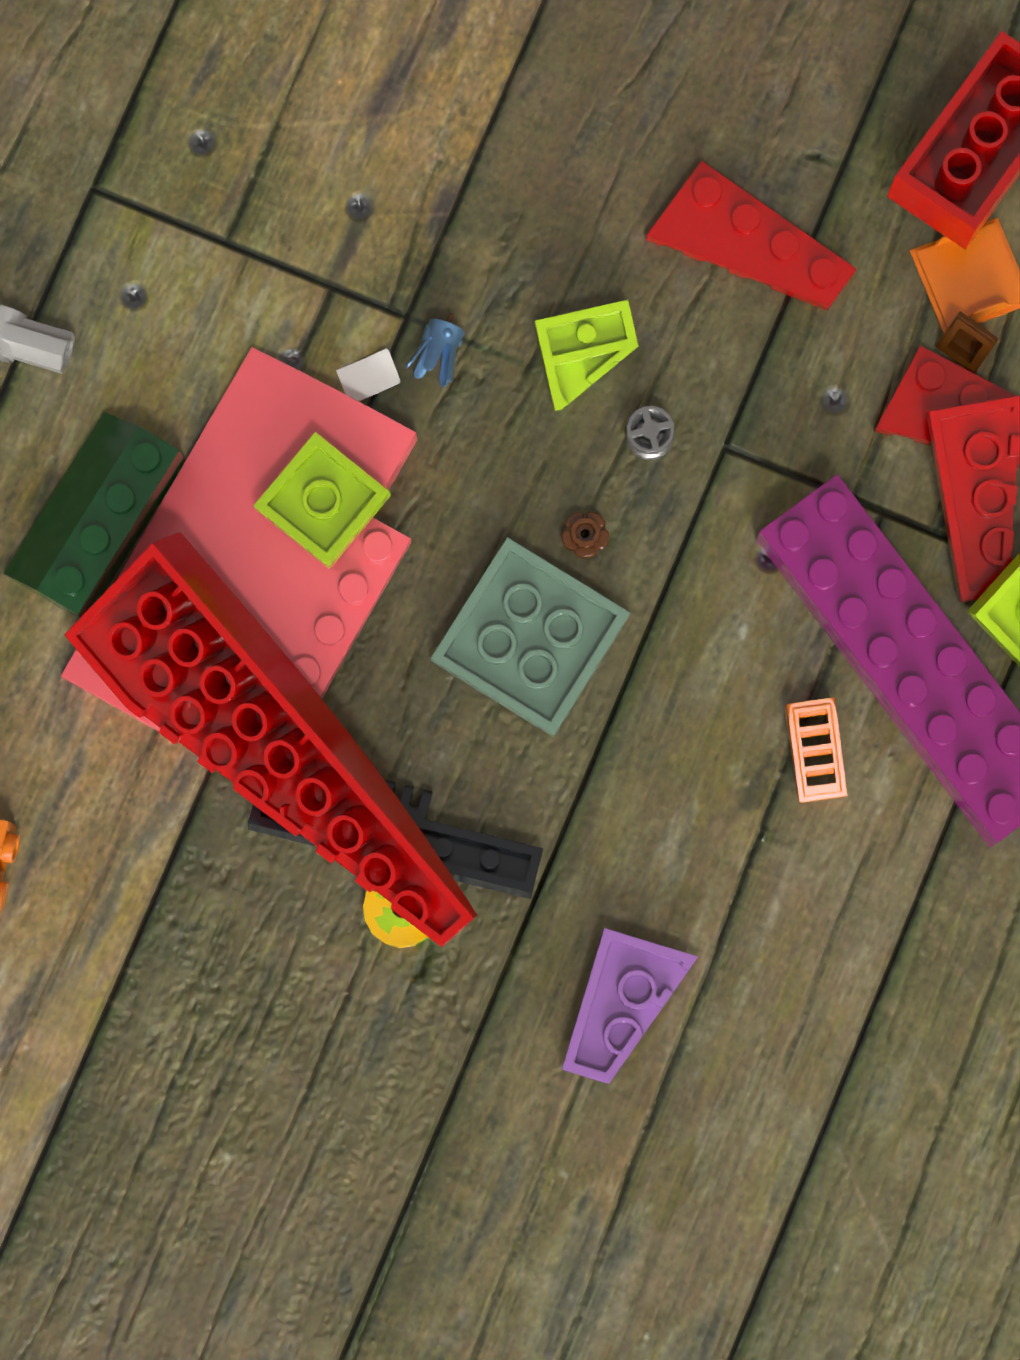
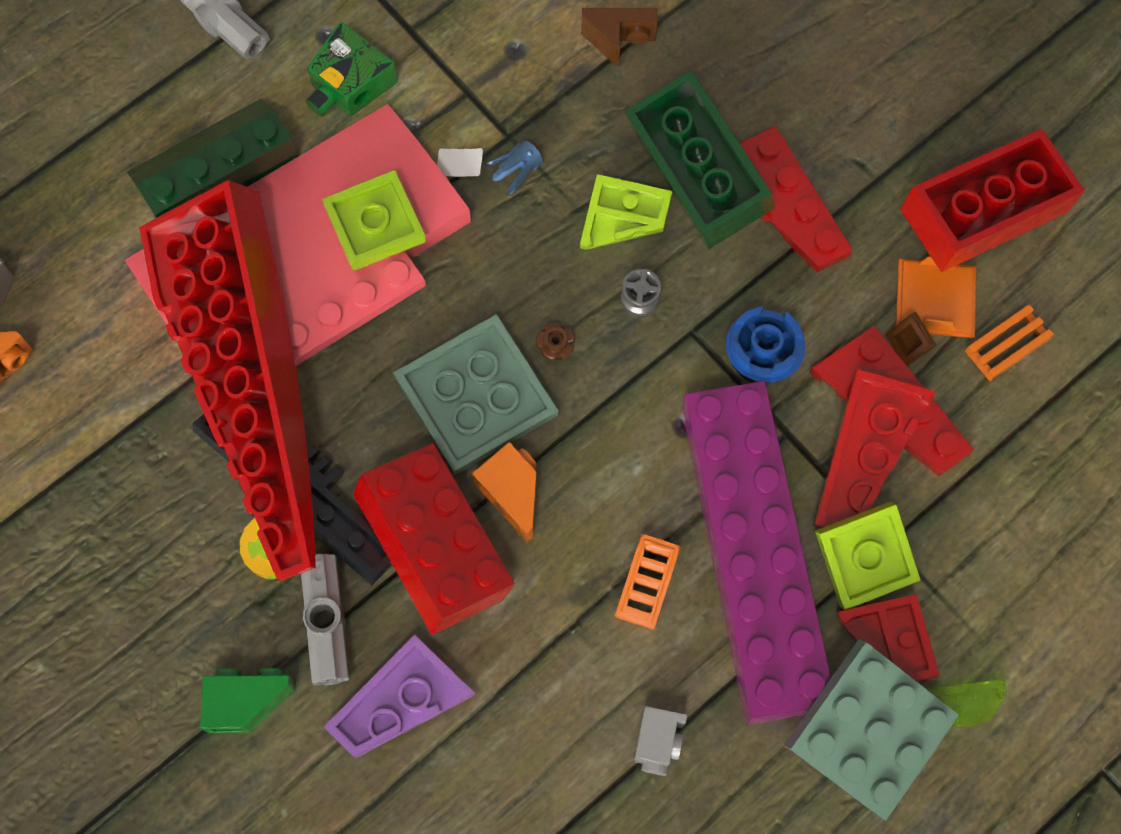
camera: 20 degrees right, 10 degrees down
none -> green slope [200,668,295,733]
none -> light grey piece [301,554,350,685]
none -> green torso [305,21,398,116]
none -> red brick [353,444,515,635]
none -> orange slope [472,442,537,543]
none -> reddish brown slope [581,8,658,66]
none -> dark green brick [625,70,775,249]
none -> light grey brick [633,706,687,776]
none -> blue cone [726,306,805,385]

